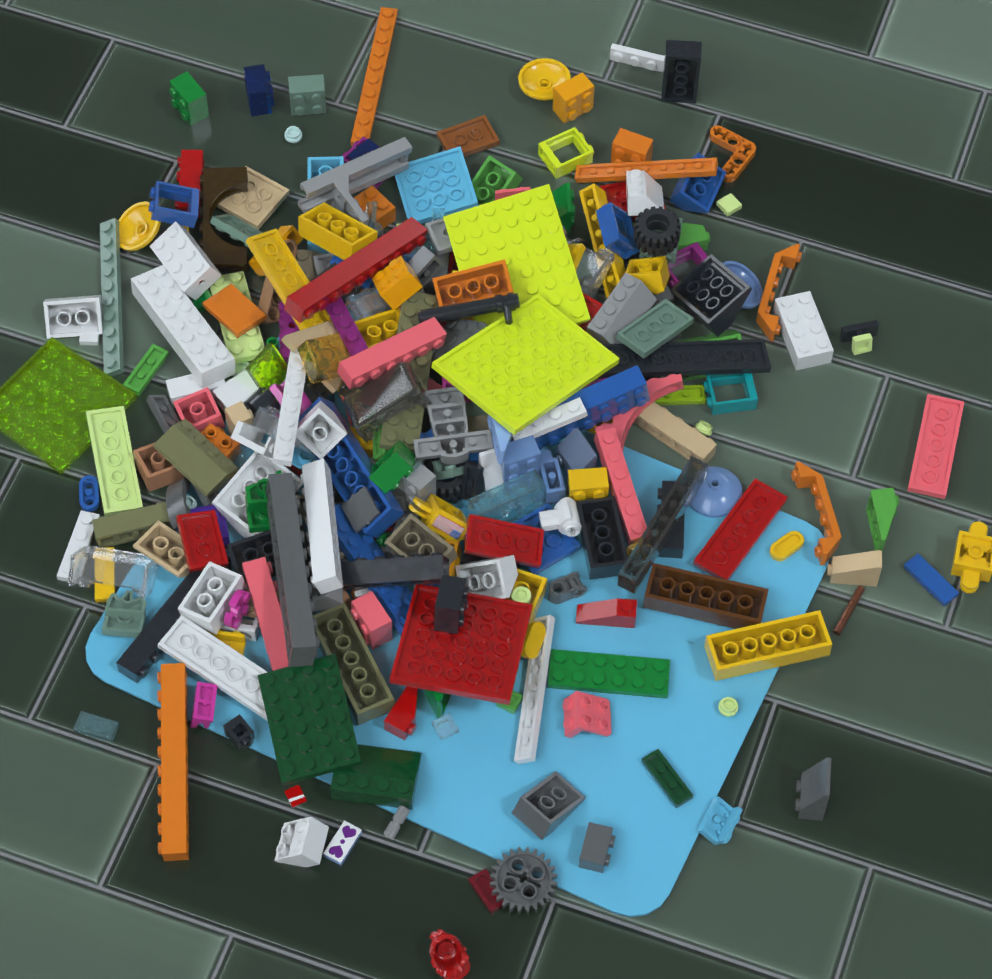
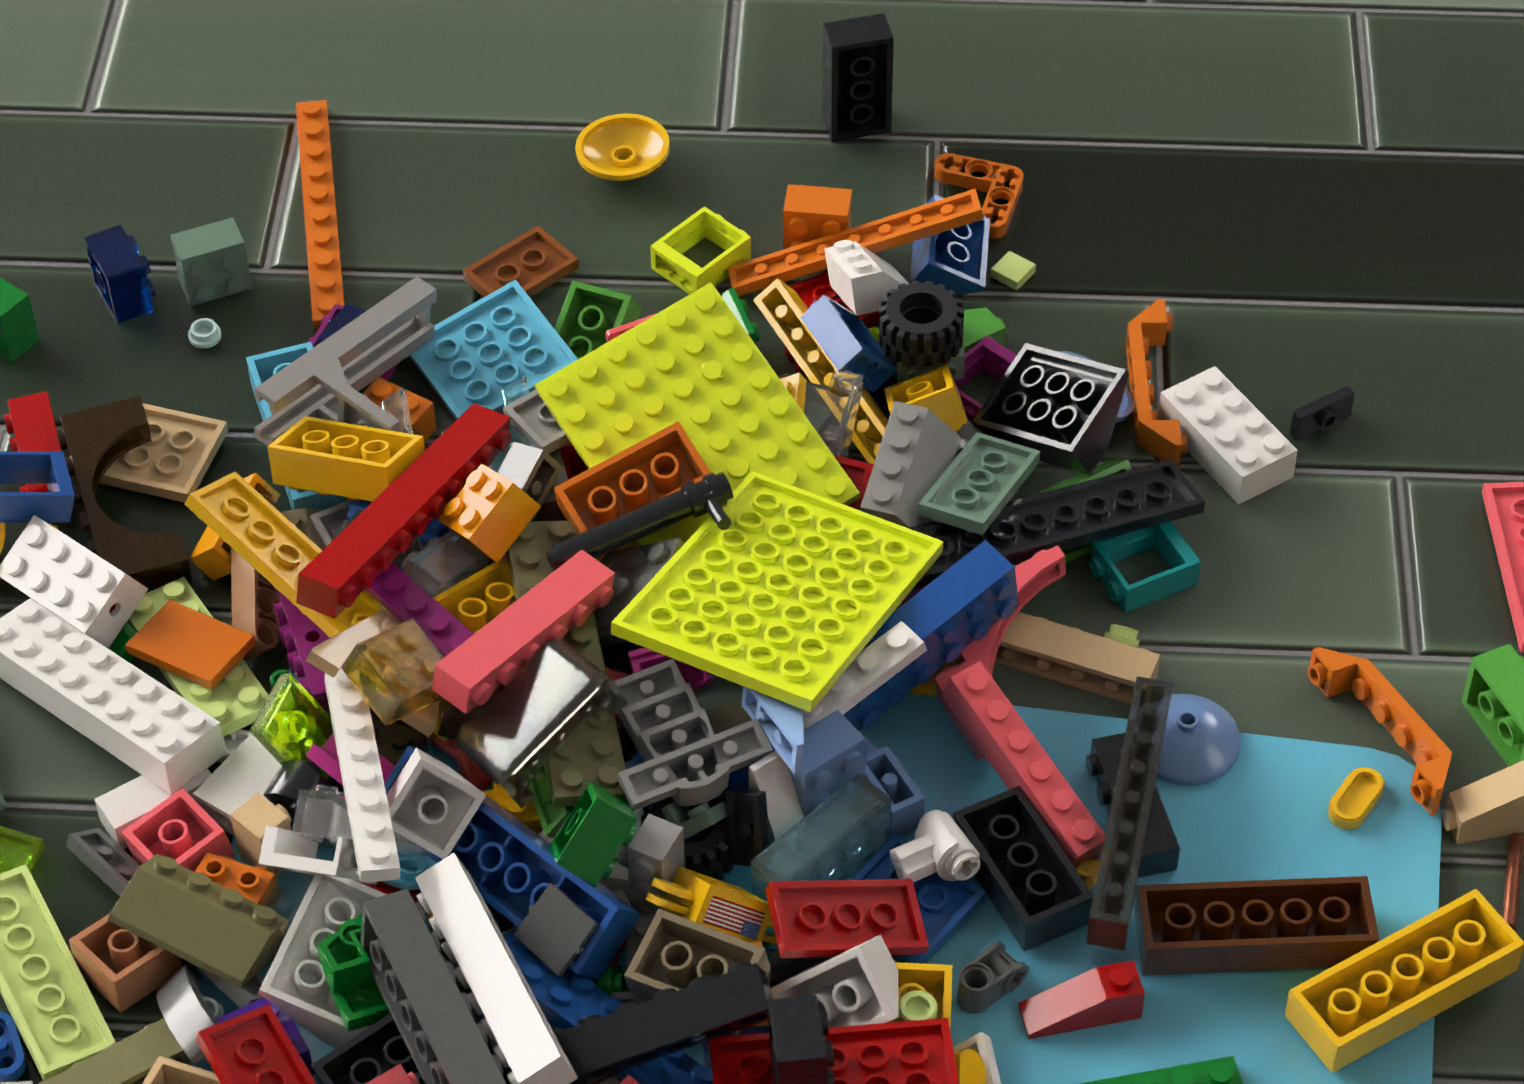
camera: 15 degrees left, 10 degrees down
bright green plate [123,344,169,396] -> none
sand green plate [210,214,263,248] -> none
light orange brick [552,72,595,124] -> none
sand blue slope [555,428,597,476] -> none
yellow brick [567,467,609,502] -> none
white plate [610,43,665,73] -> none
lime tile [654,385,706,406] -> none
red plate [693,478,788,580] -> none
yellowish green plate [852,333,873,355] -> none

